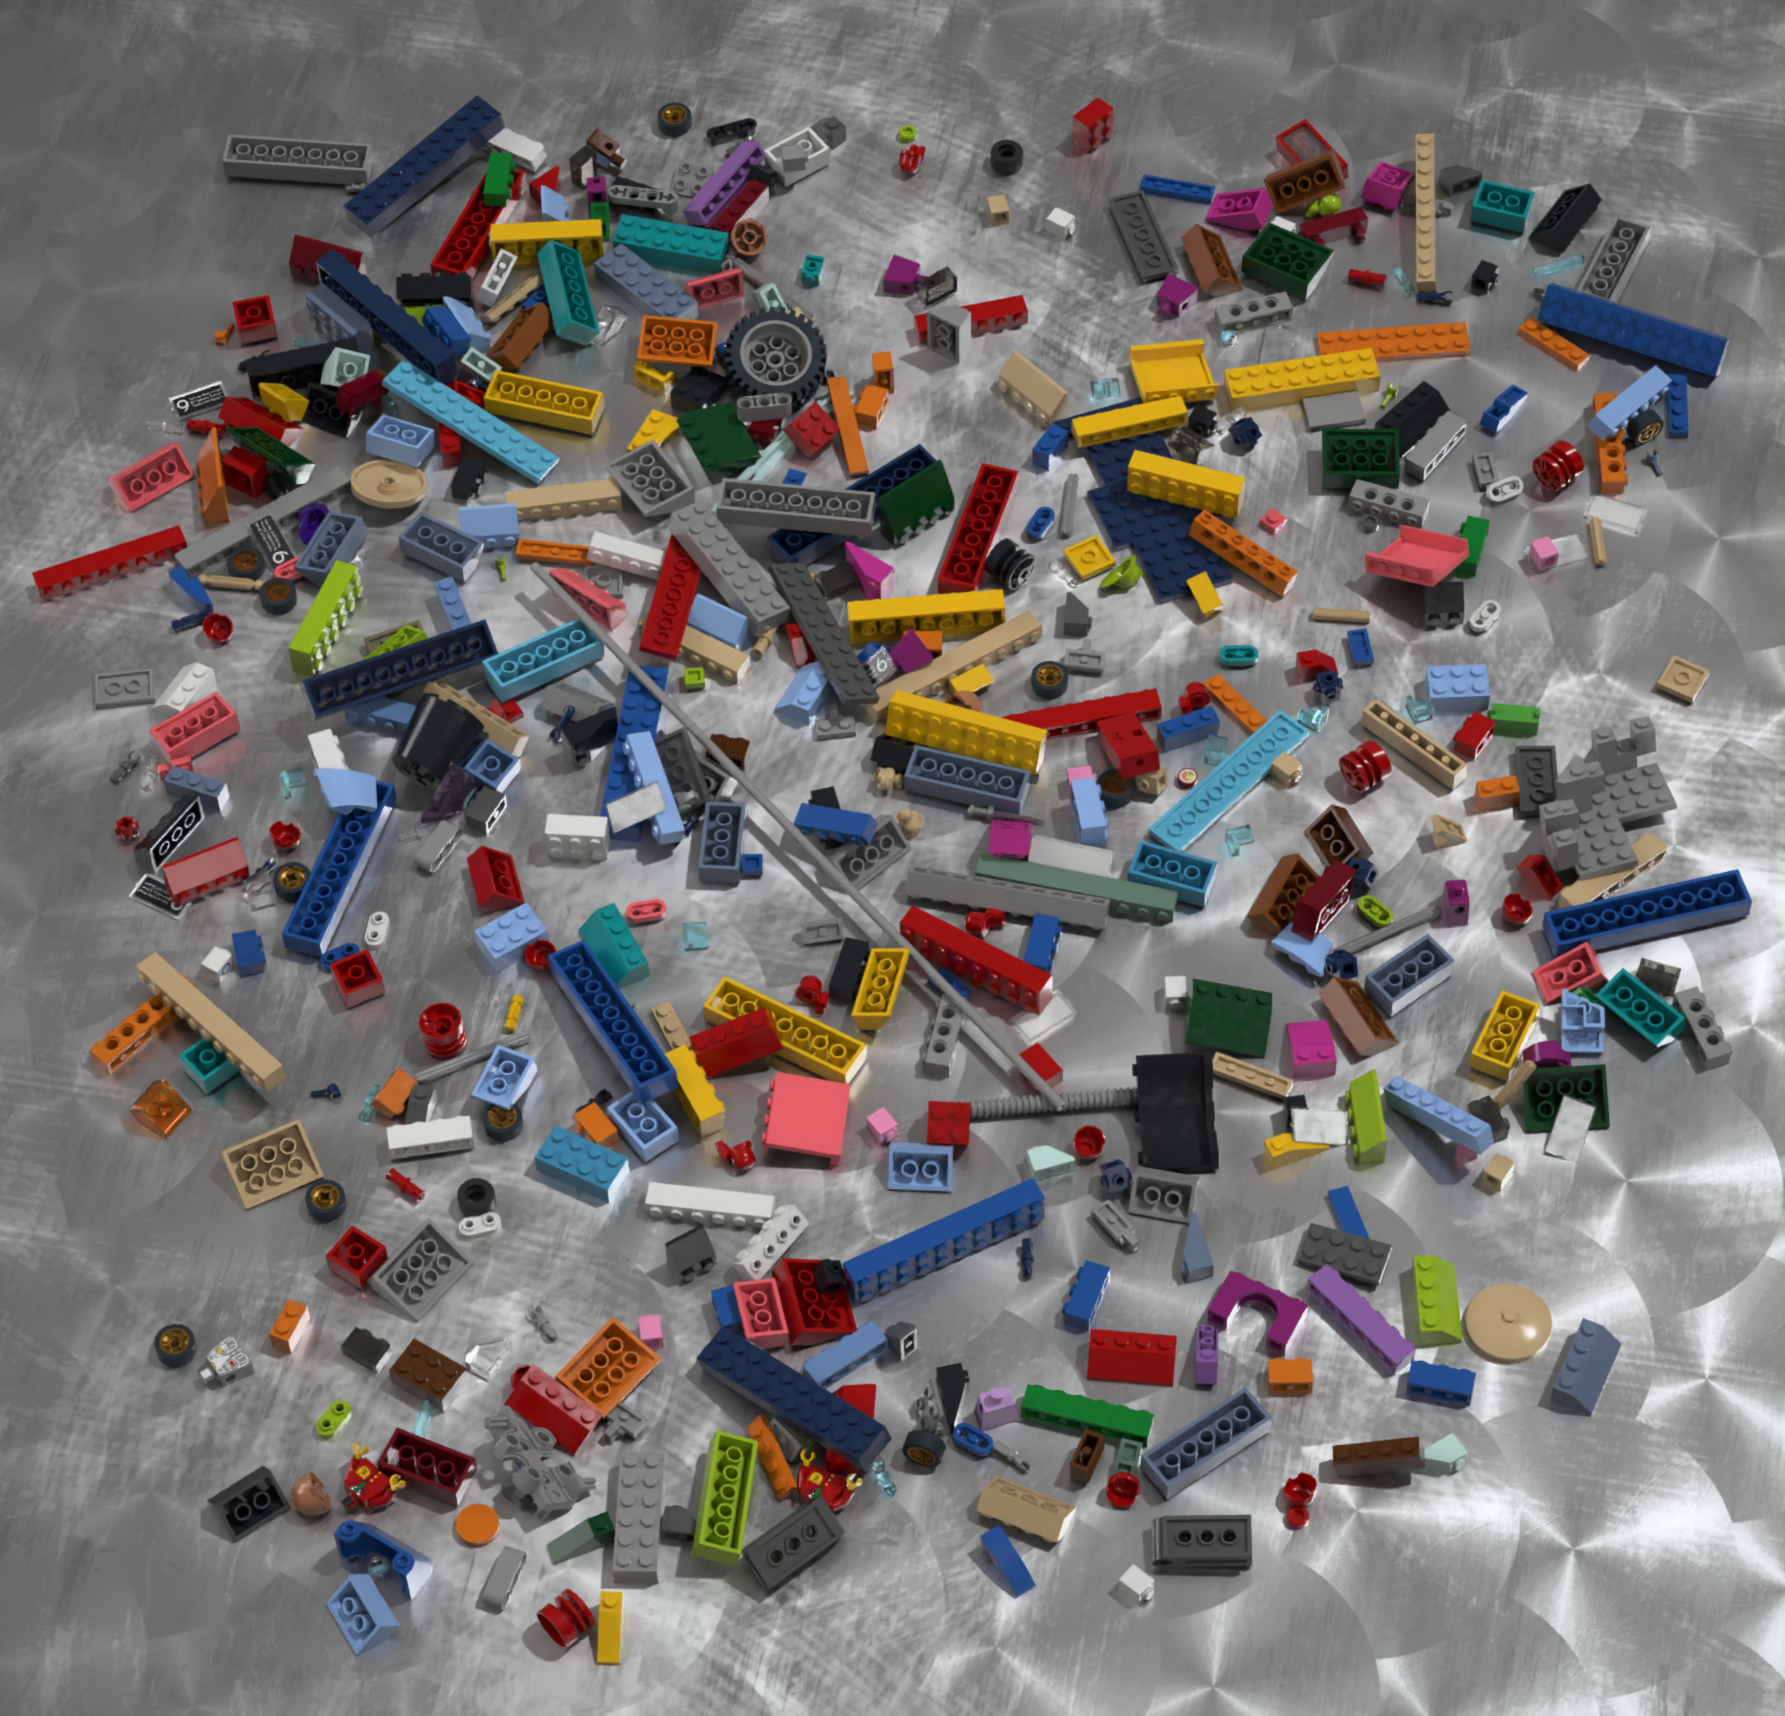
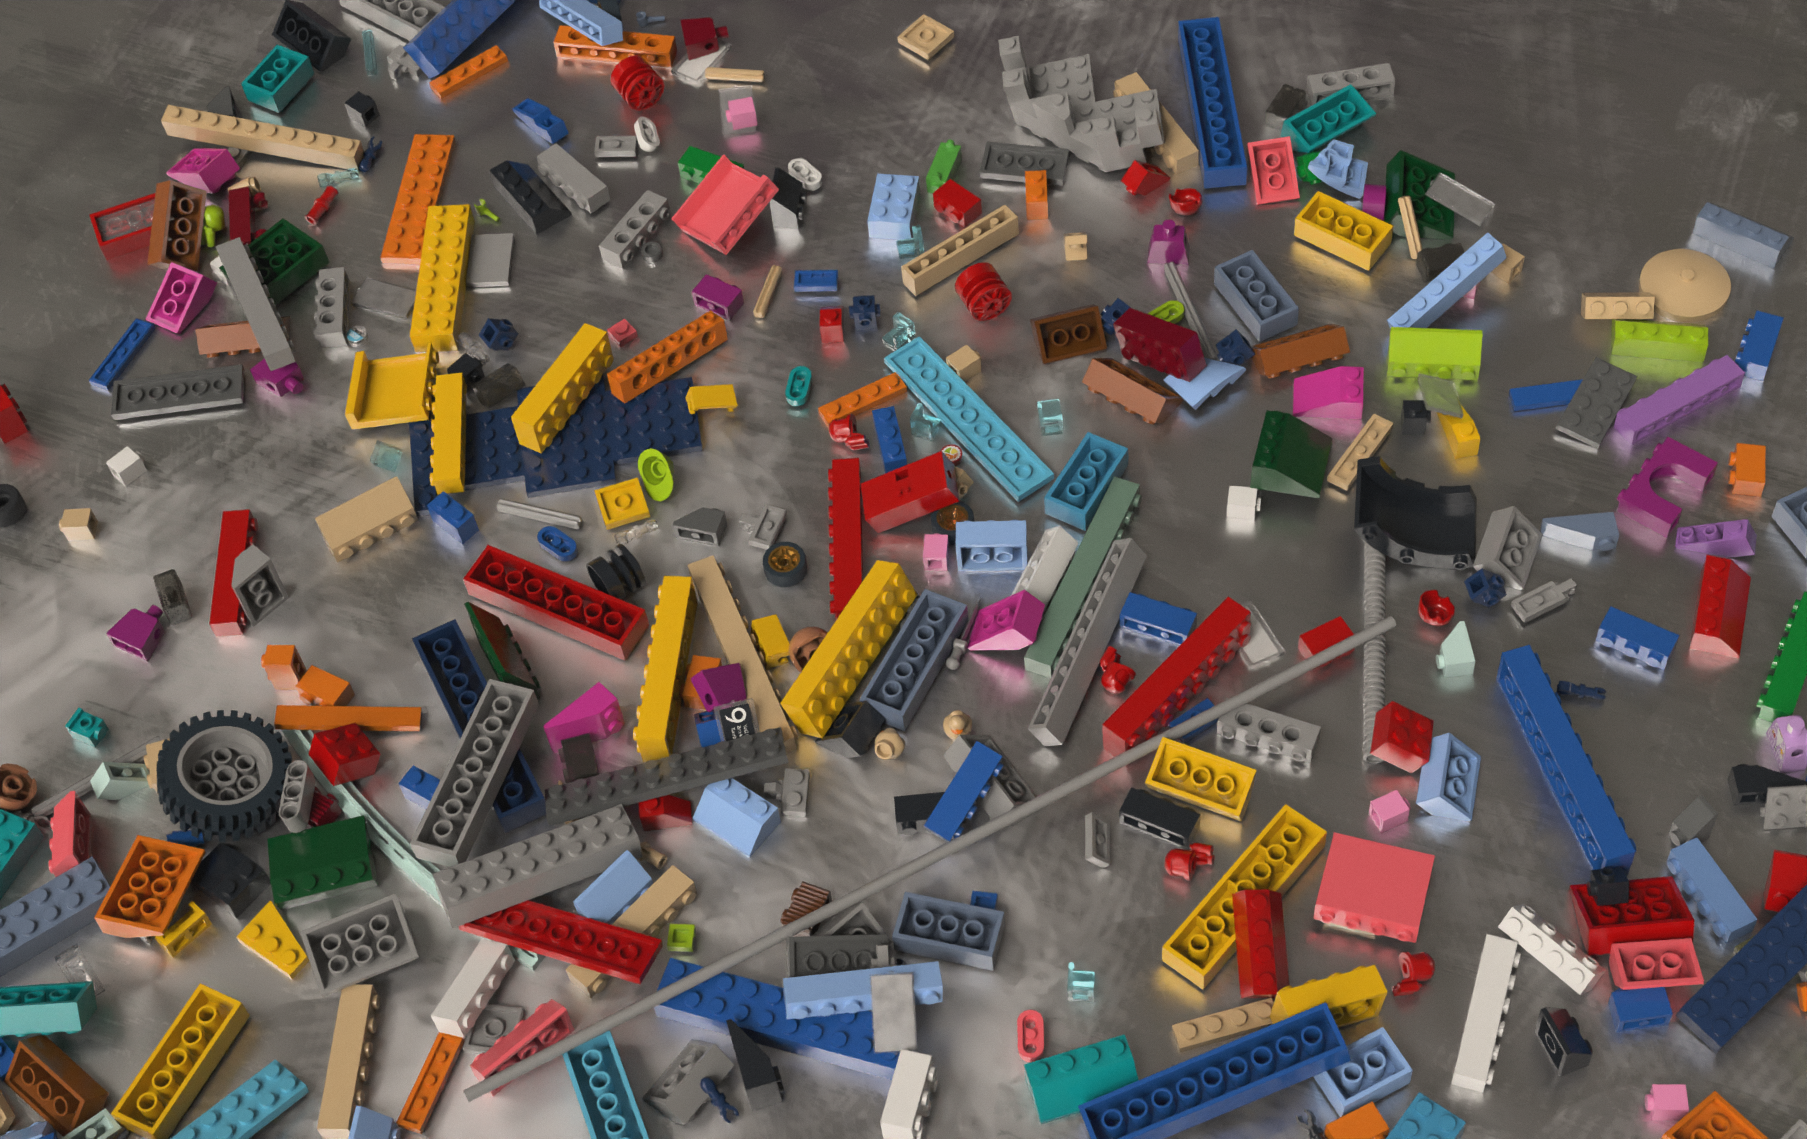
camera: 75 degrees left, 0 degrees up
dark green slope [1321,428,1400,489] -> none
none -> light grey brick [215,237,296,371]
none -> tan cone [228,176,261,196]
none -> dark red torso [680,17,729,60]
none -> magenta brick [692,274,744,321]
none -> tan brick [1581,292,1655,319]

